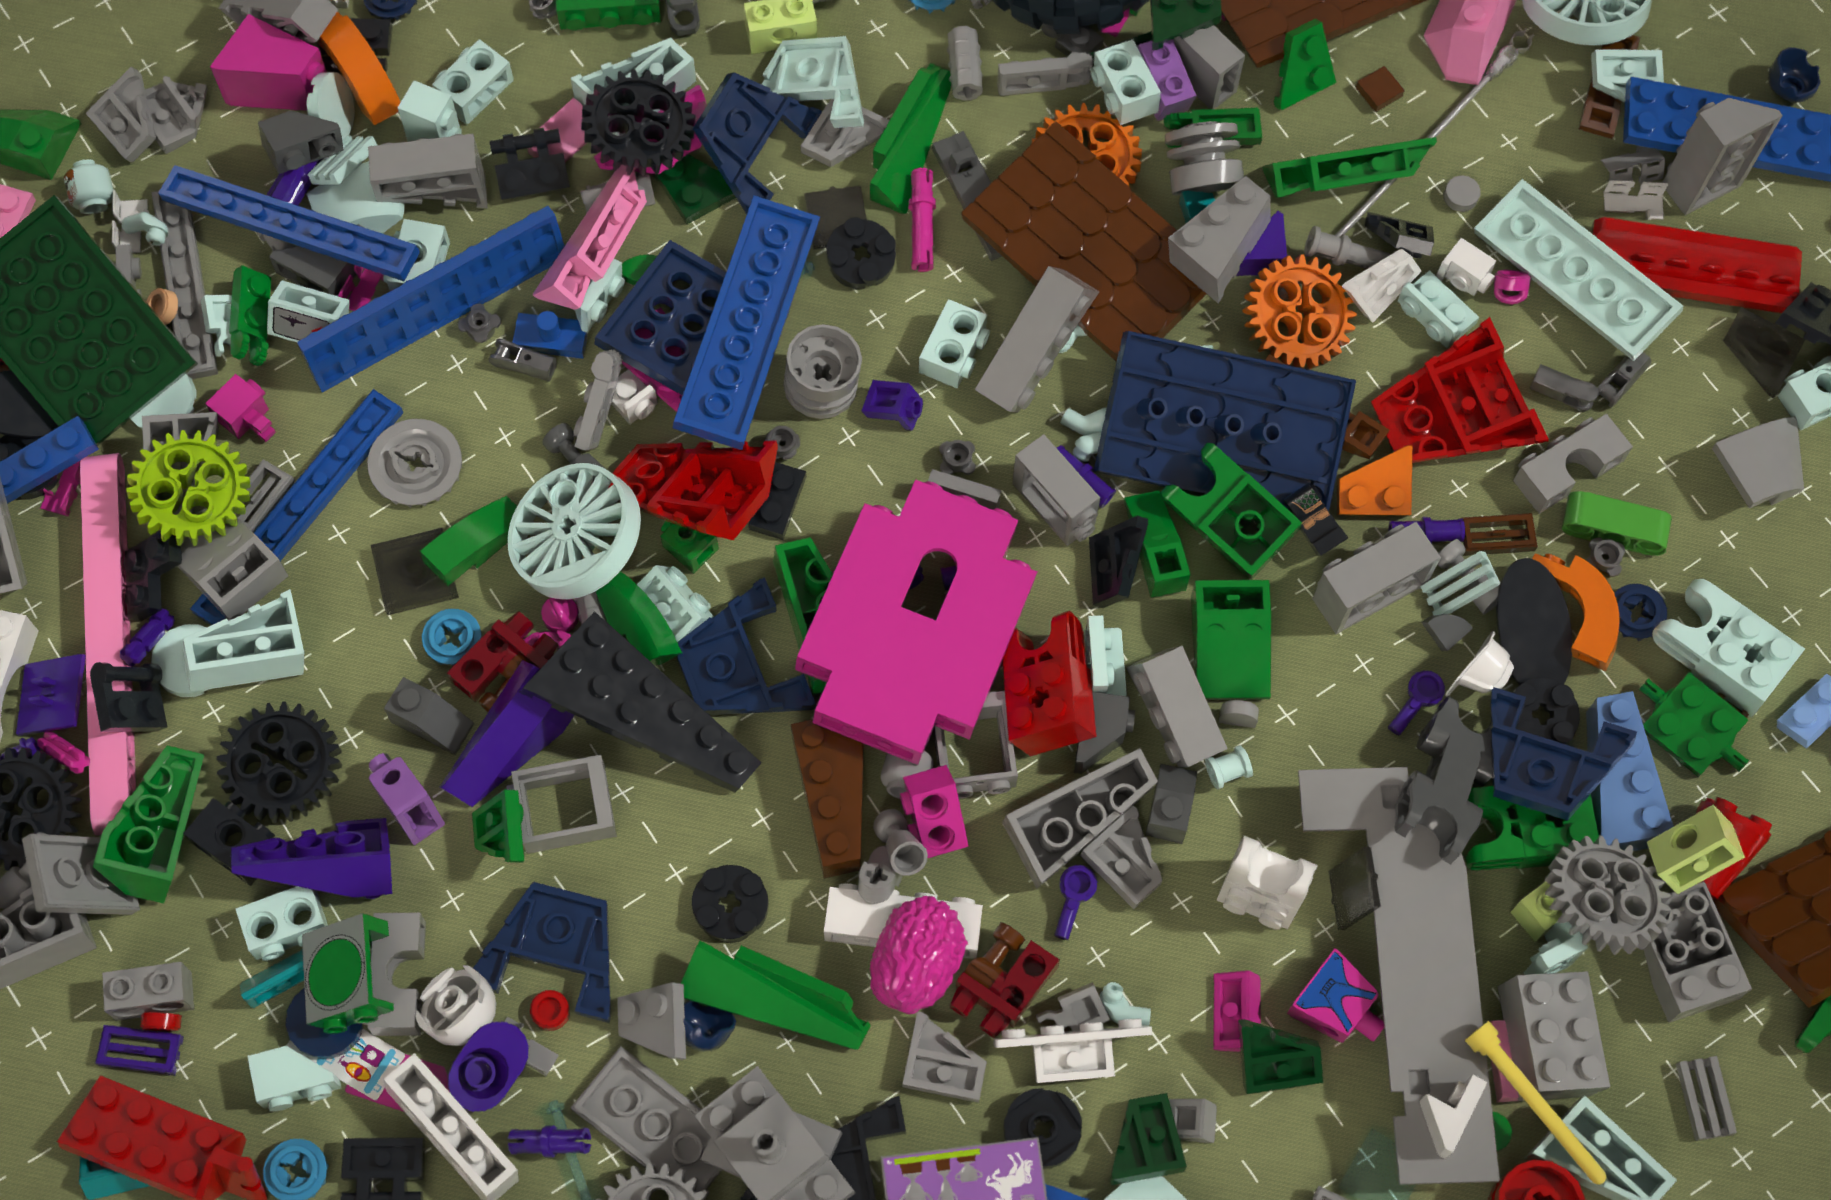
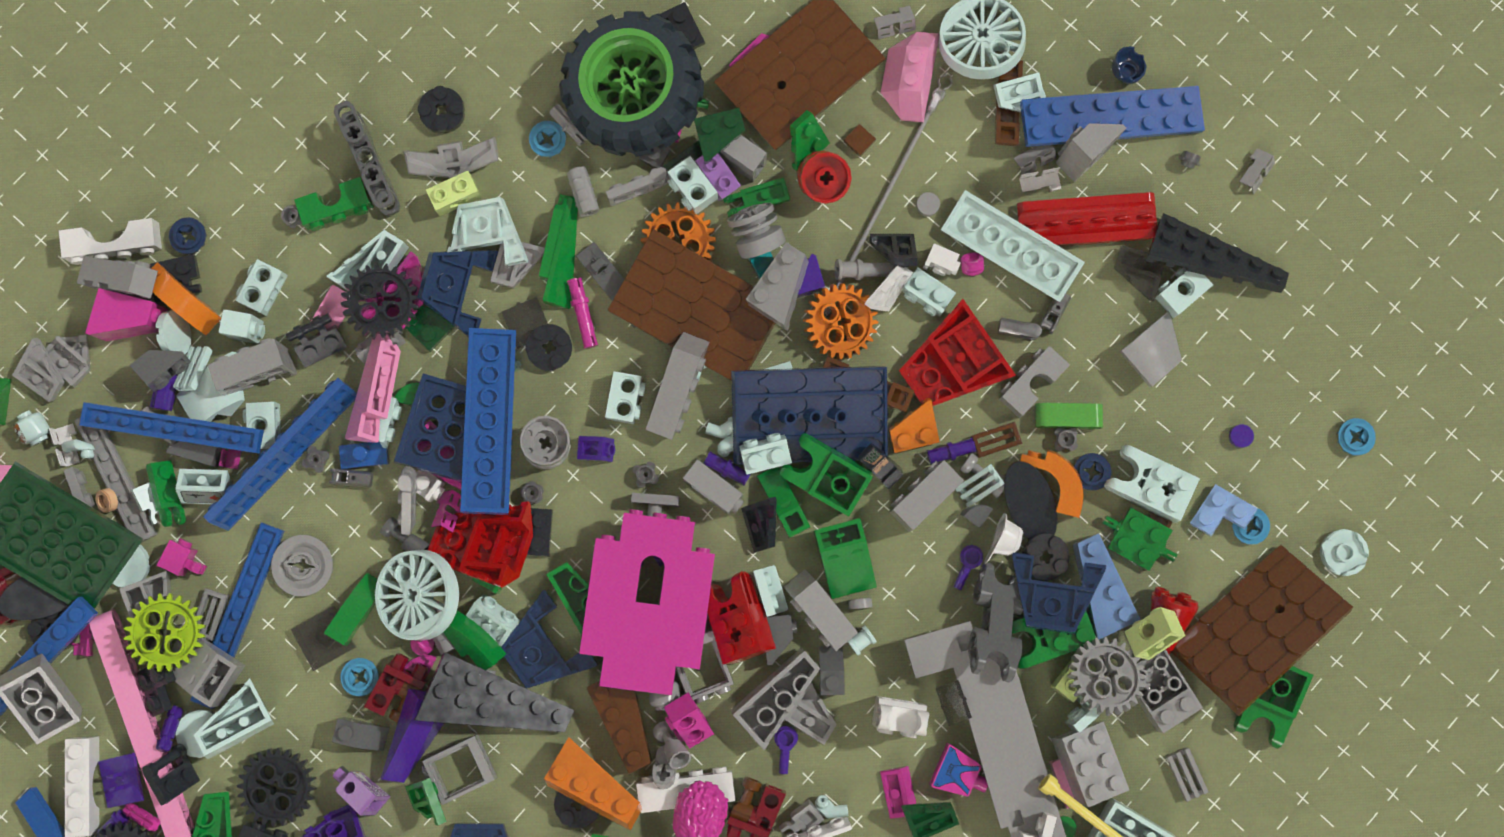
camera: 15 degrees left, 15 degrees up
green wedge [1262,137,1437,198] -> none
none -> dark pink piece [431,490,461,532]
none -> orange wedge [544,737,642,831]
none -> light aqua bracket [739,433,792,475]
none -> red wheel [797,150,852,204]

